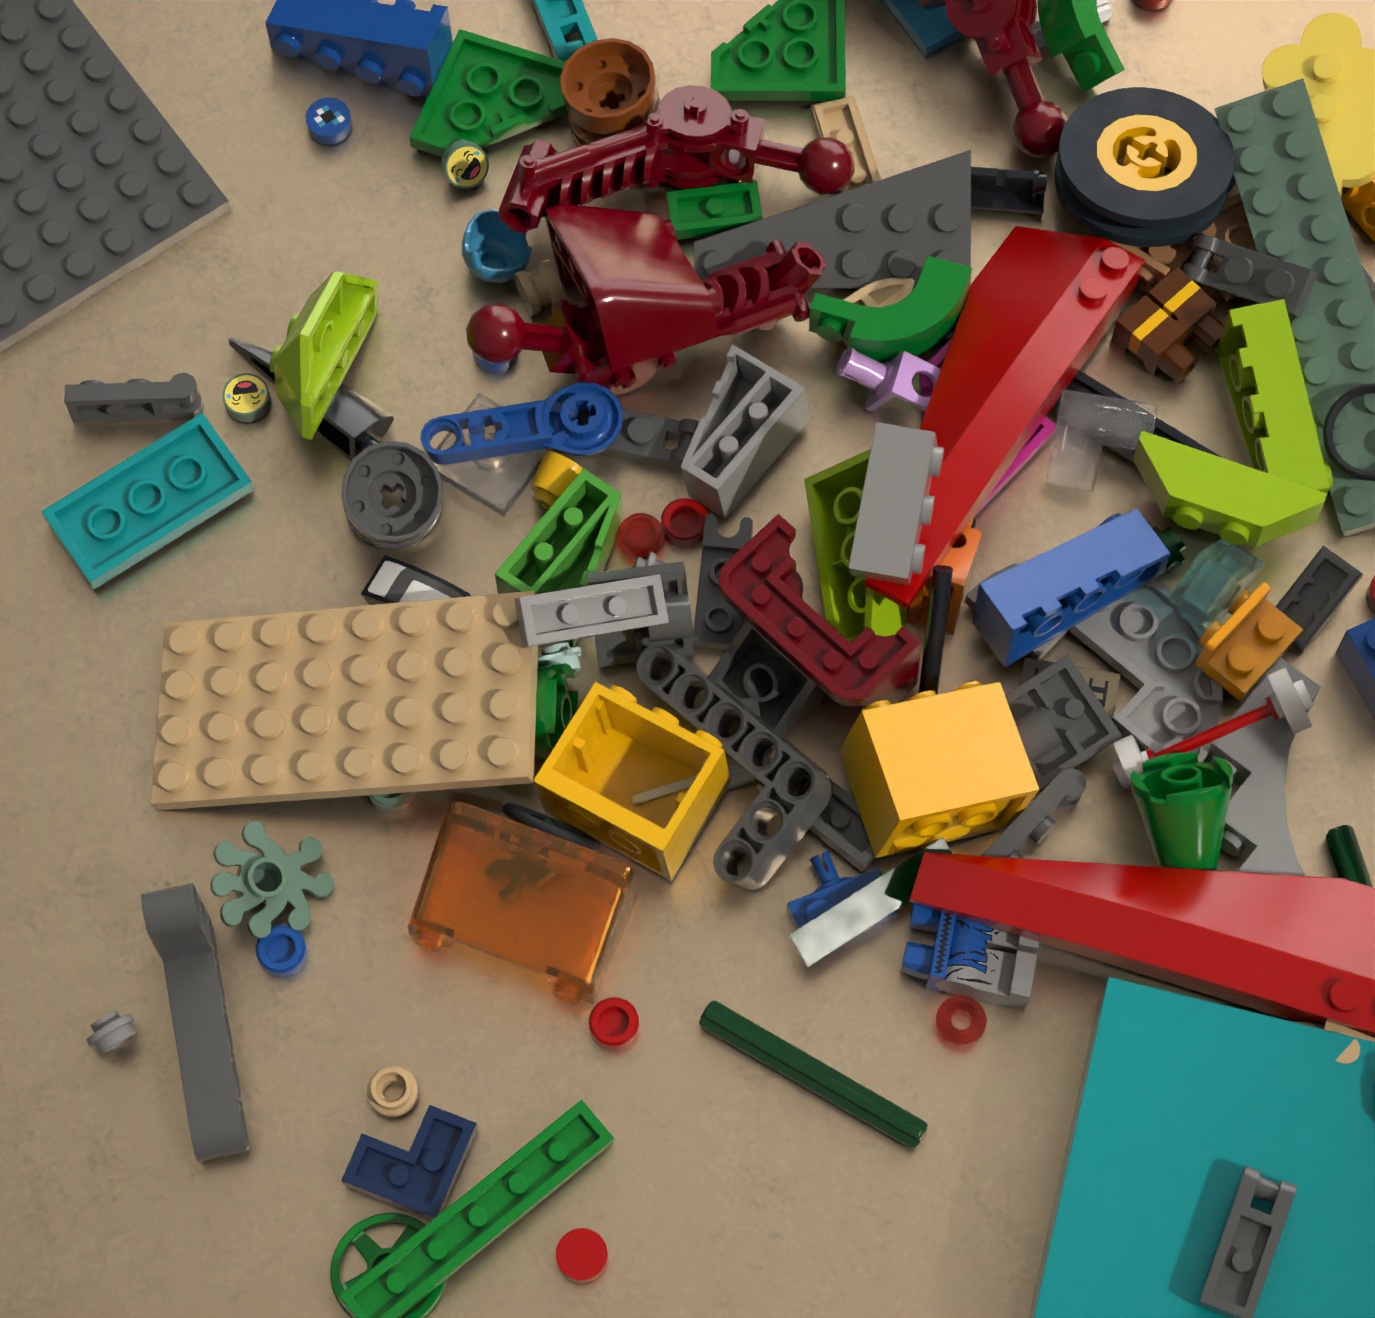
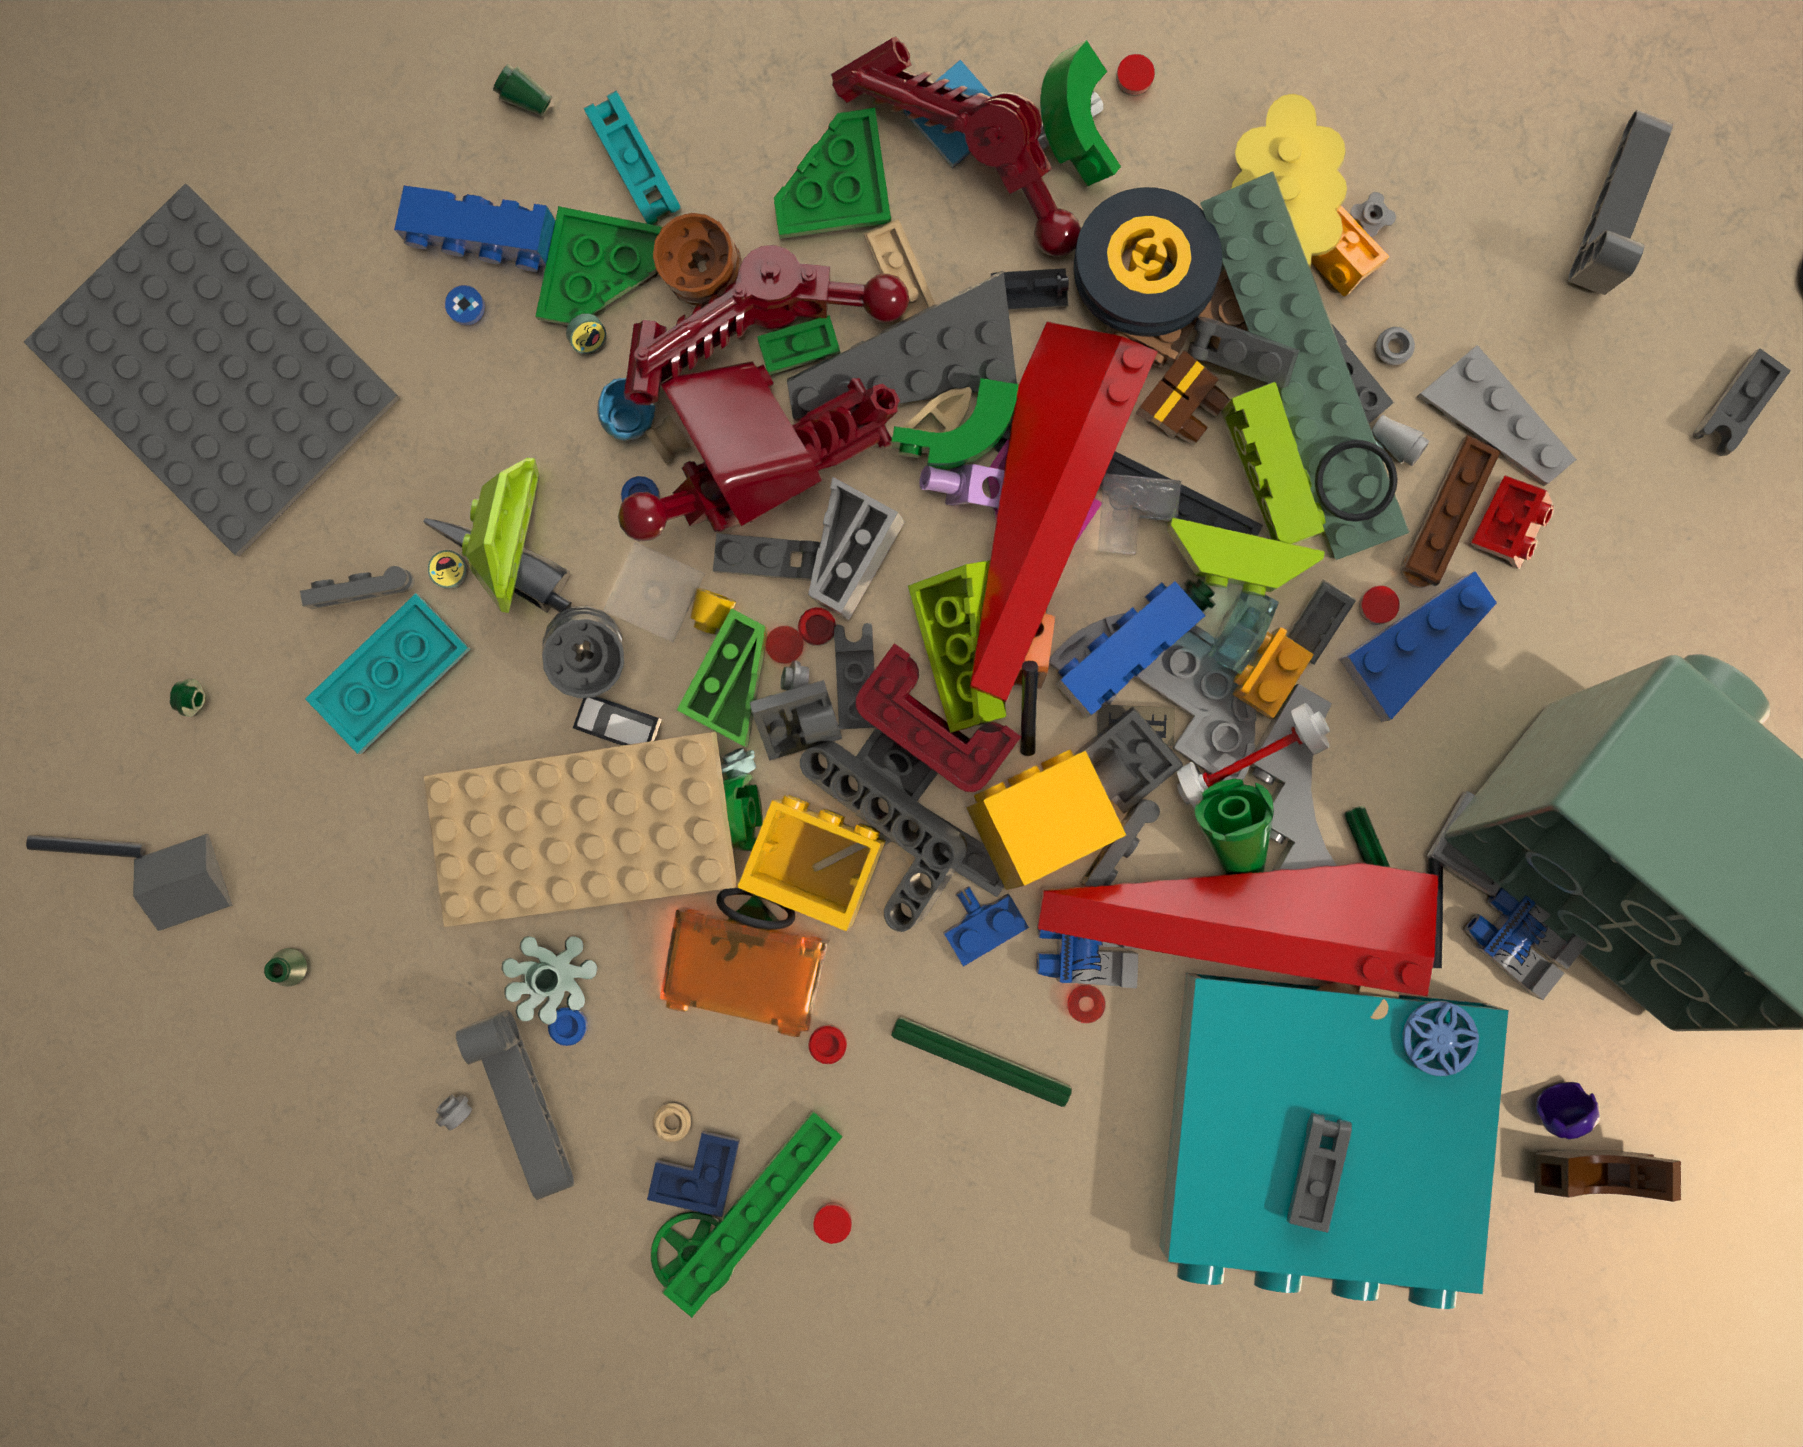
camera: 10 degrees left, 20 degrees up
blue beam [420,383,623,465] -> none
light grey plate [514,574,669,648] -> none
sticker [789,837,952,967] -> none
light grey wedge [848,422,944,586] -> none

